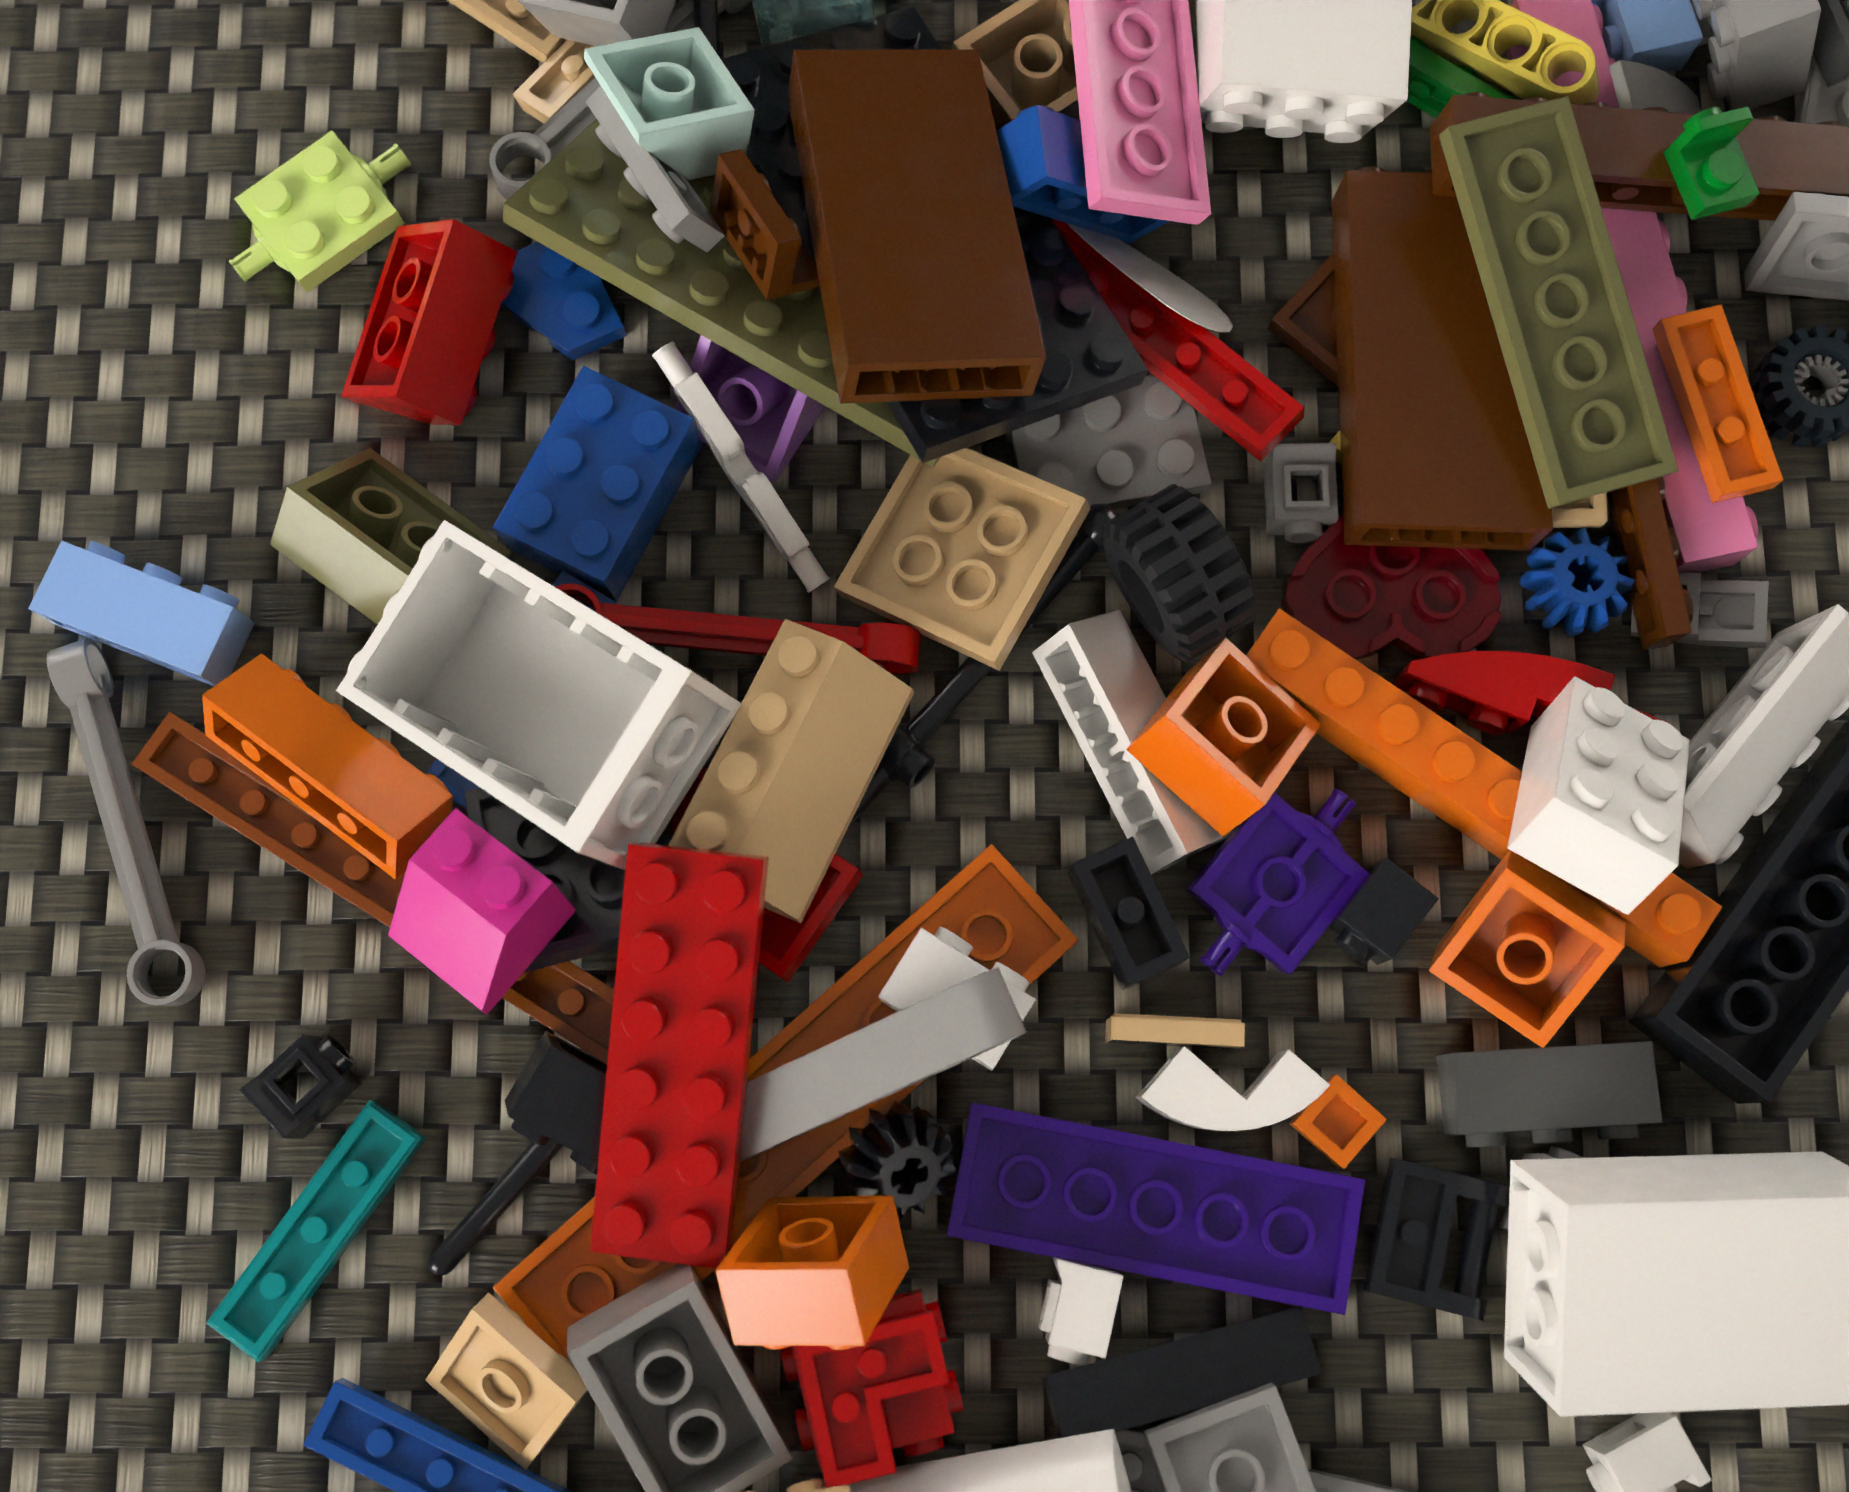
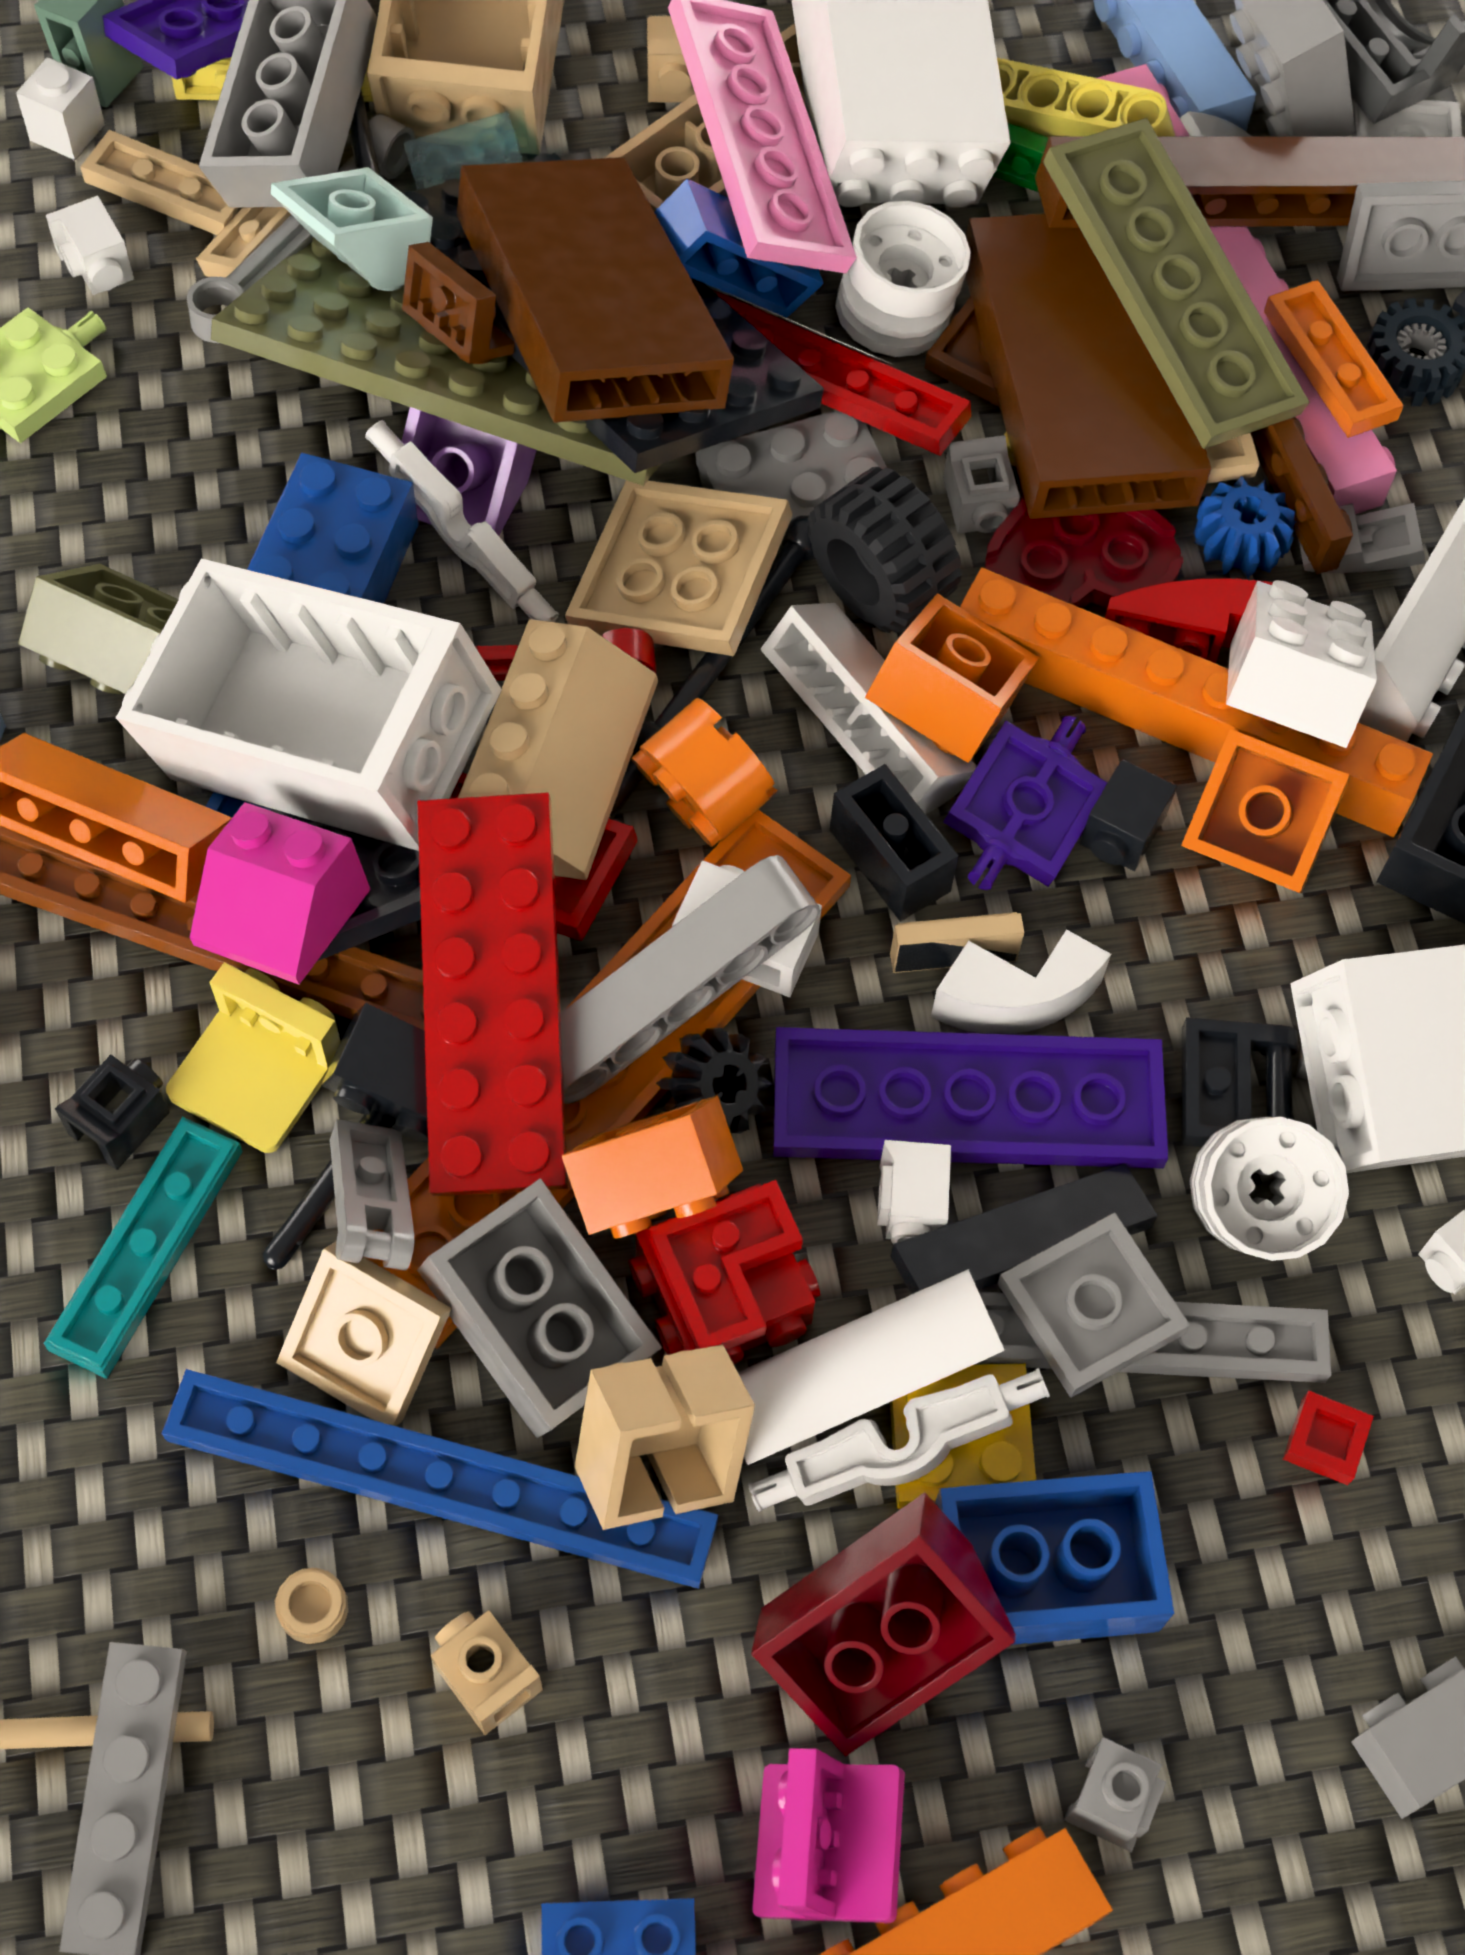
camera: 15 degrees left, 15 degrees down
red slope [341,219,518,426] -> none
blue wing [501,242,627,361] -> none
light grey plate [585,85,725,253] -> none
orange plate [1289,1074,1387,1169] -> none
dark grey brick [1436,1041,1663,1147] -> none
green bracket [1663,106,1760,220] -> none
none -> white brick [46,196,134,295]
none -> light yellow bracket [166,962,341,1153]
none -> light grey plate [330,1119,414,1271]
none -> orange brick [631,698,778,847]
none -> white wheel [835,201,971,357]
none -> white wheel [1190,1117,1349,1261]

